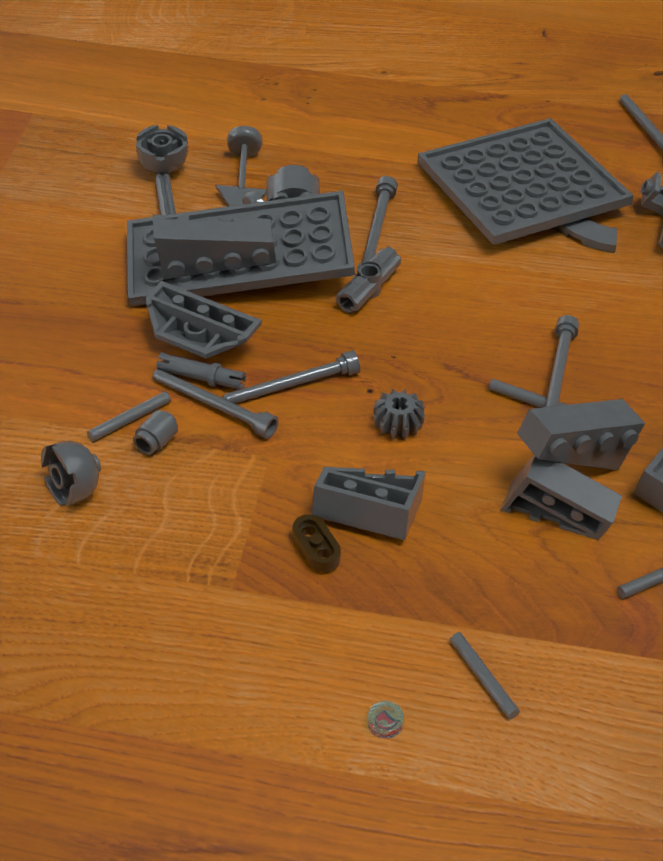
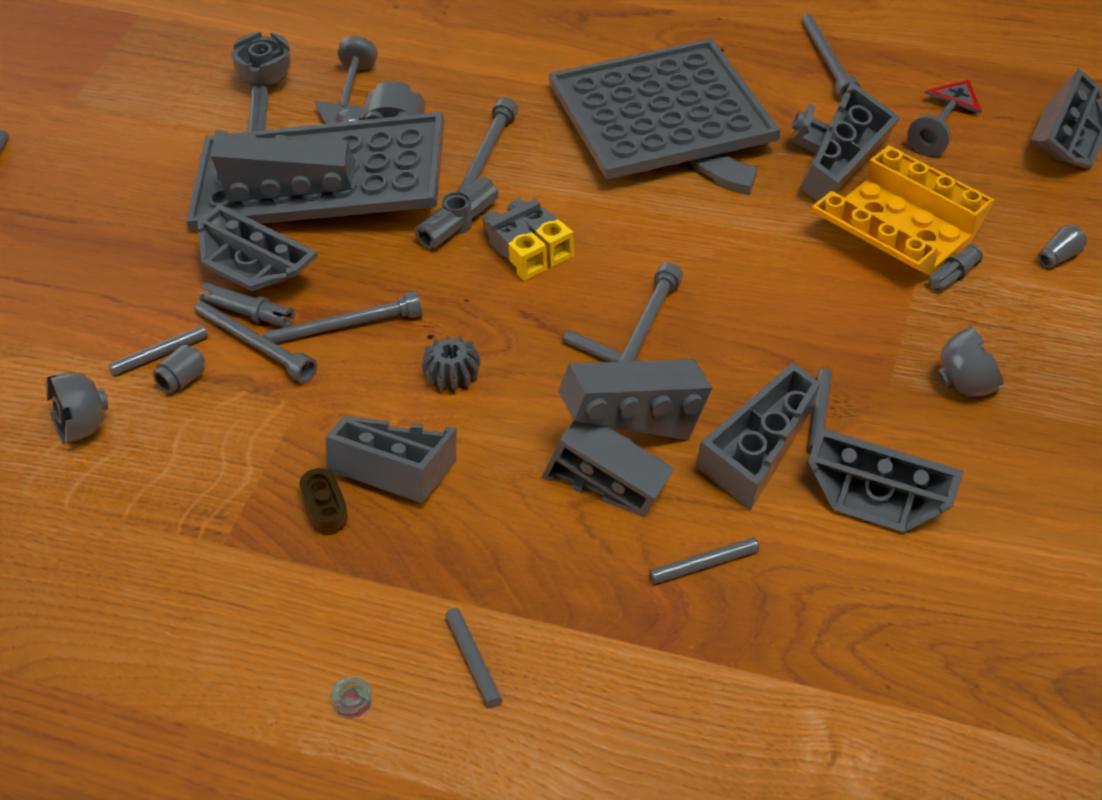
camera: 10 degrees right, 0 degrees up
none -> hips [483,198,575,281]

